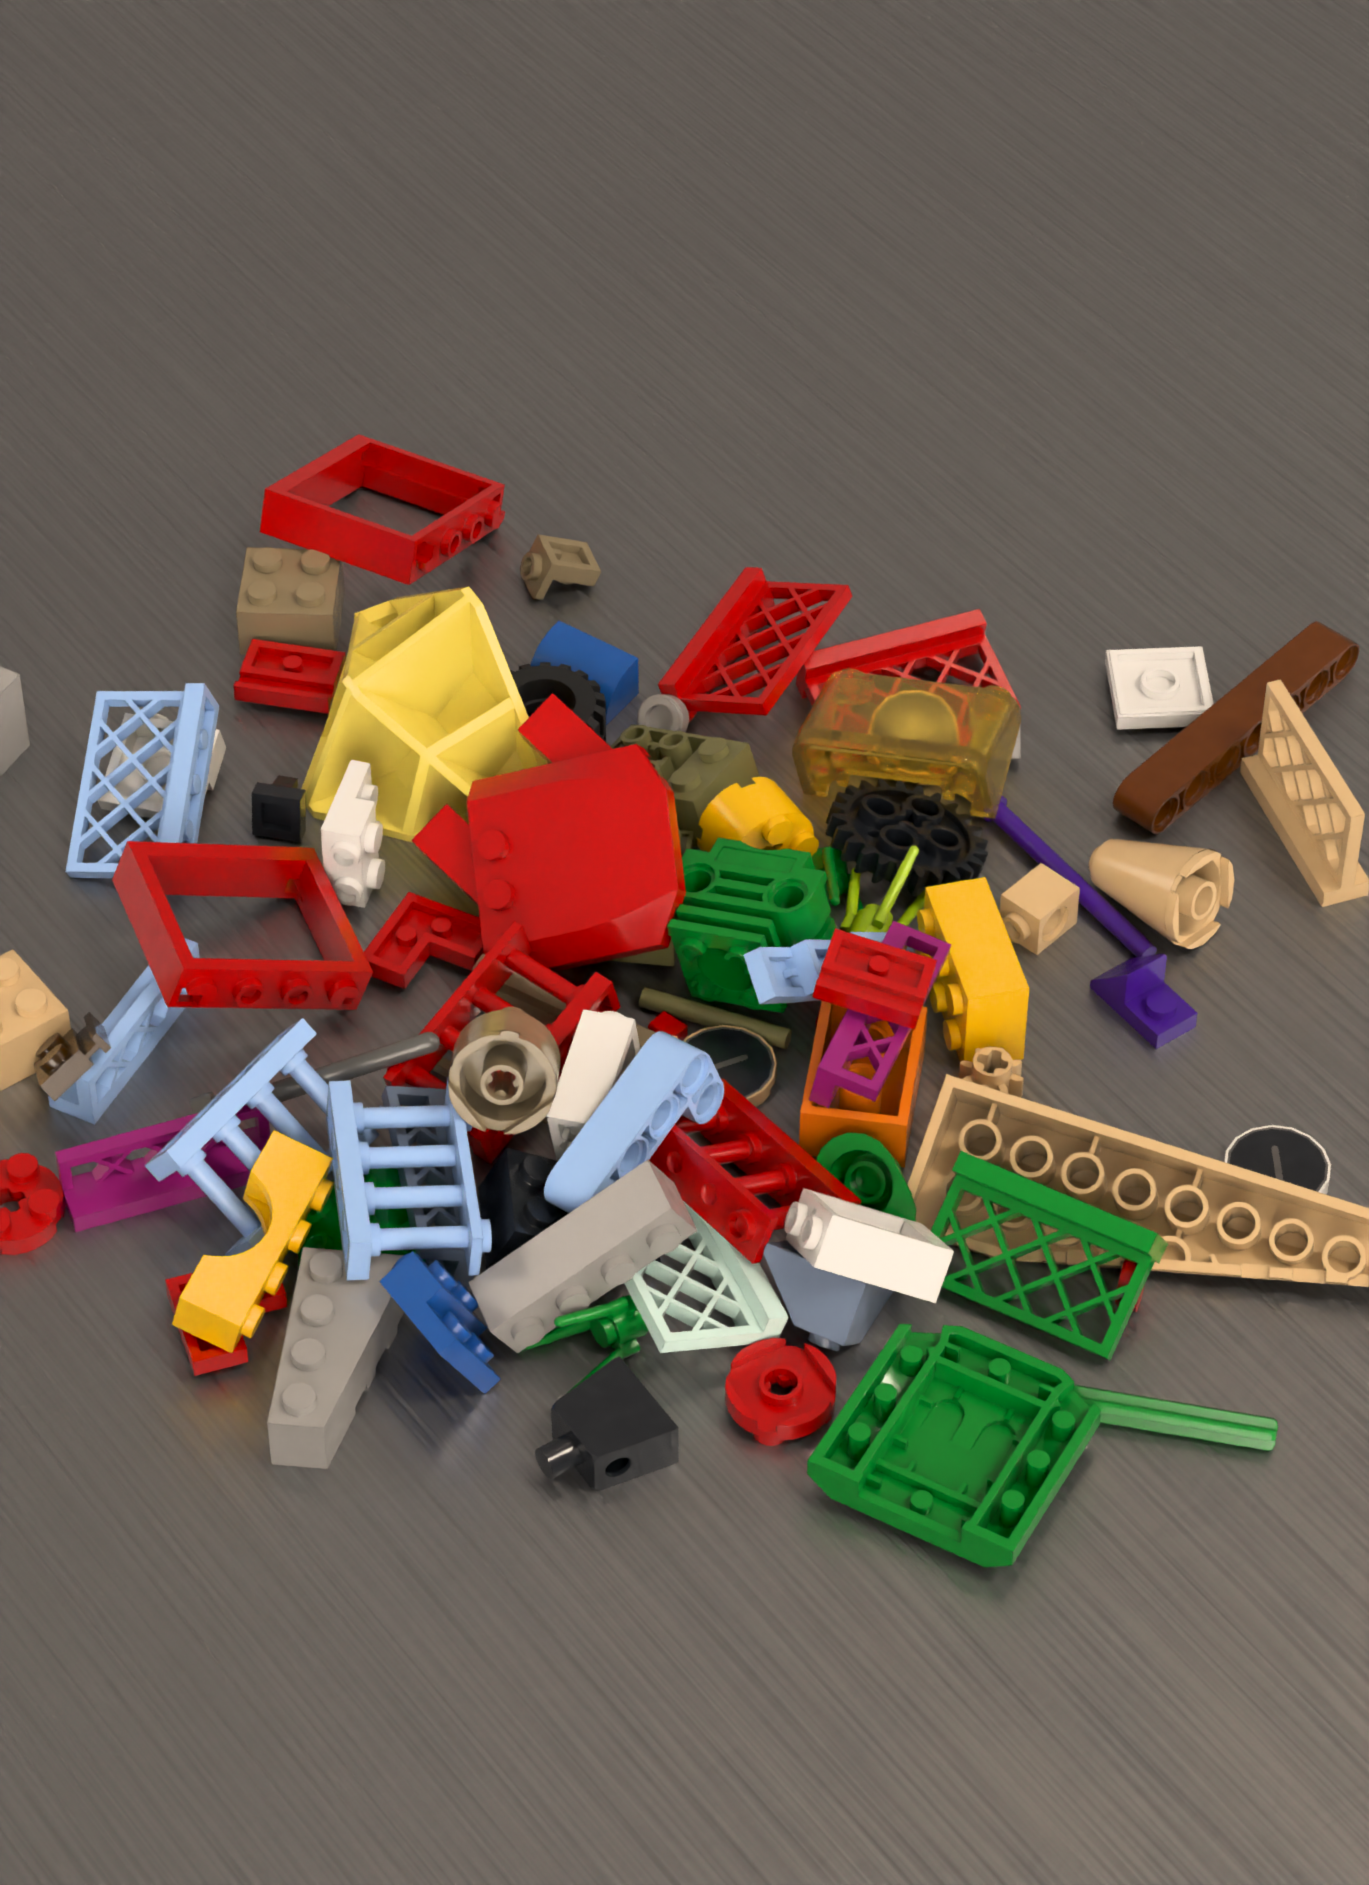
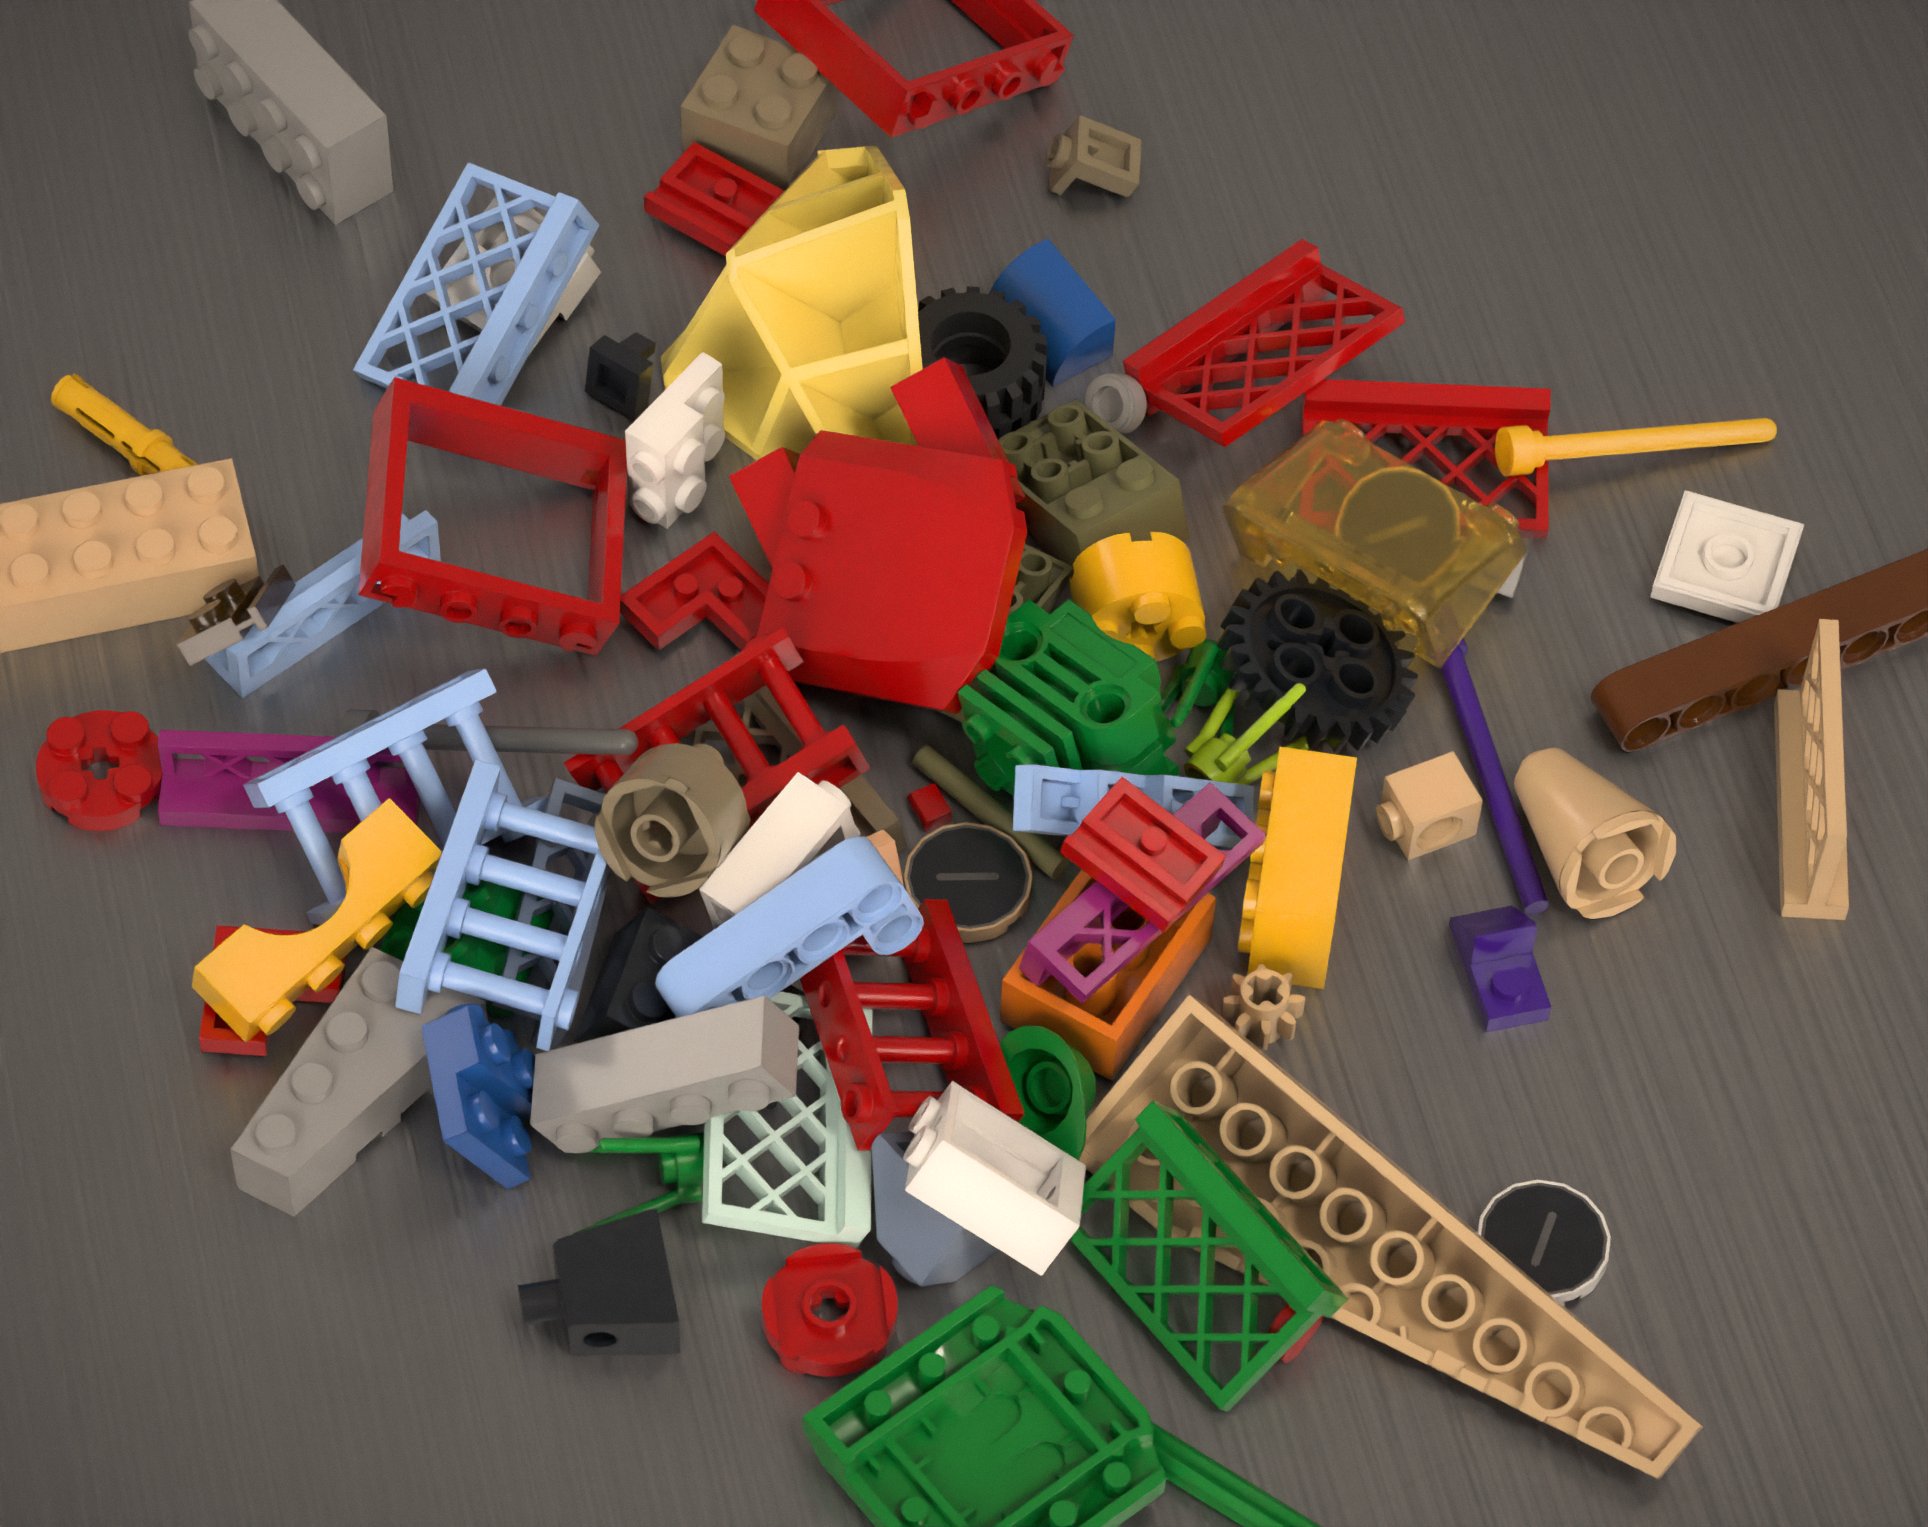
camera: 20 degrees right, 10 degrees up
none -> yellow piece [1495,418,1777,476]

